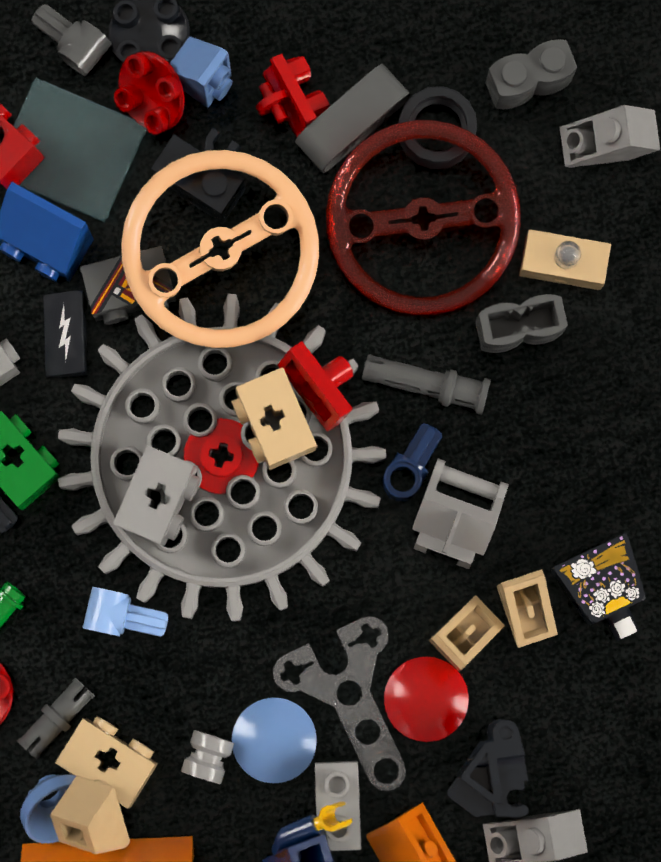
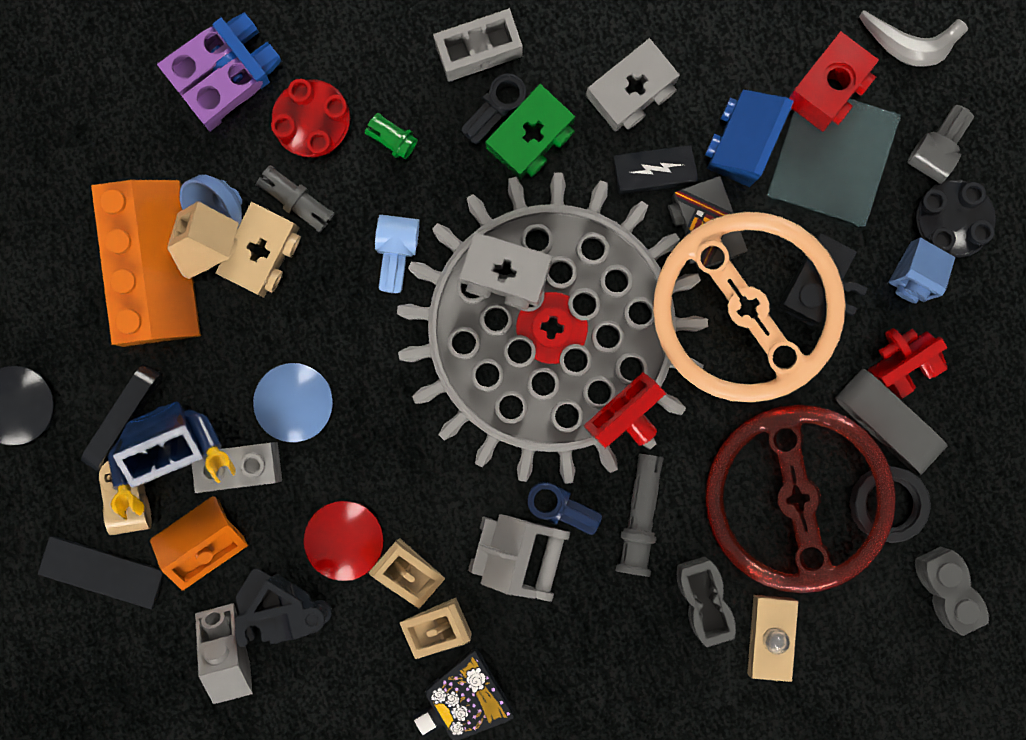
camera: 90 degrees right, 5 degrees up
red dish [114,51,184,135] -> none
light grey wheel [181,730,234,784] -> none
tan brick [231,367,317,470] -> none
clear beam [273,616,406,791] -> none
light grey slope [560,105,660,167] -> none

